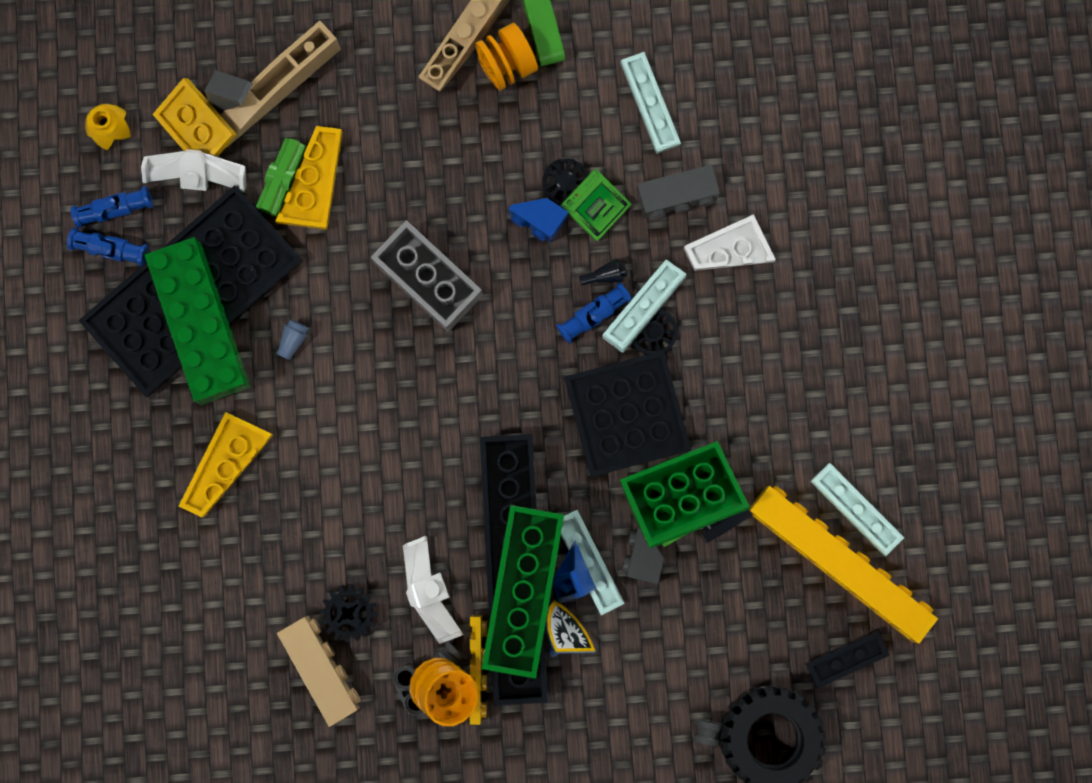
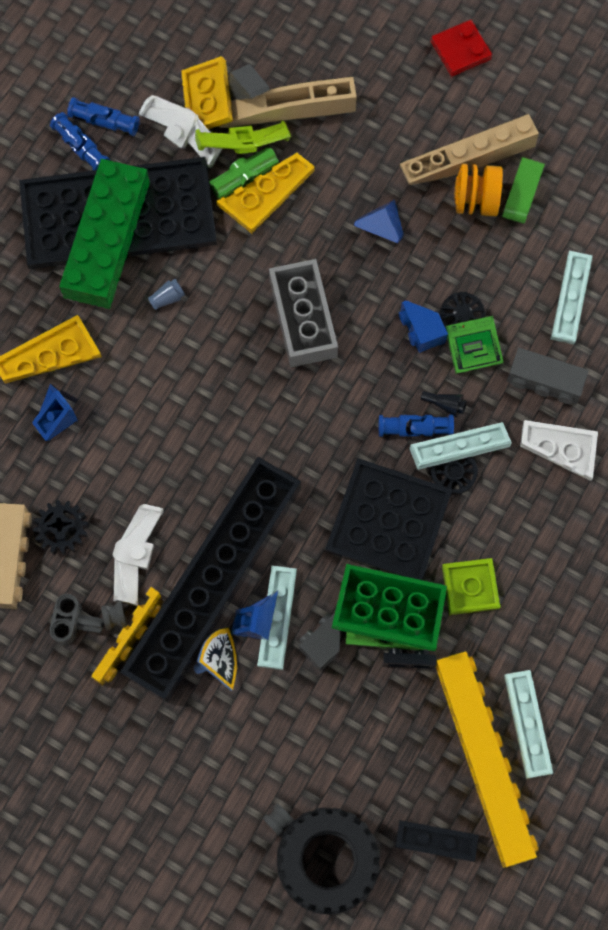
camera: 35 degrees right, 10 degrees down
yellow piece [85,104,131,150] -> none
light orange wheel [409,658,479,726] -> none
green brick [482,505,564,679] -> none
none -> blue slope [32,384,78,441]
none -> lime plate [195,120,291,154]
none -> blue slope [354,200,404,243]
none -> lime tile [442,558,501,615]

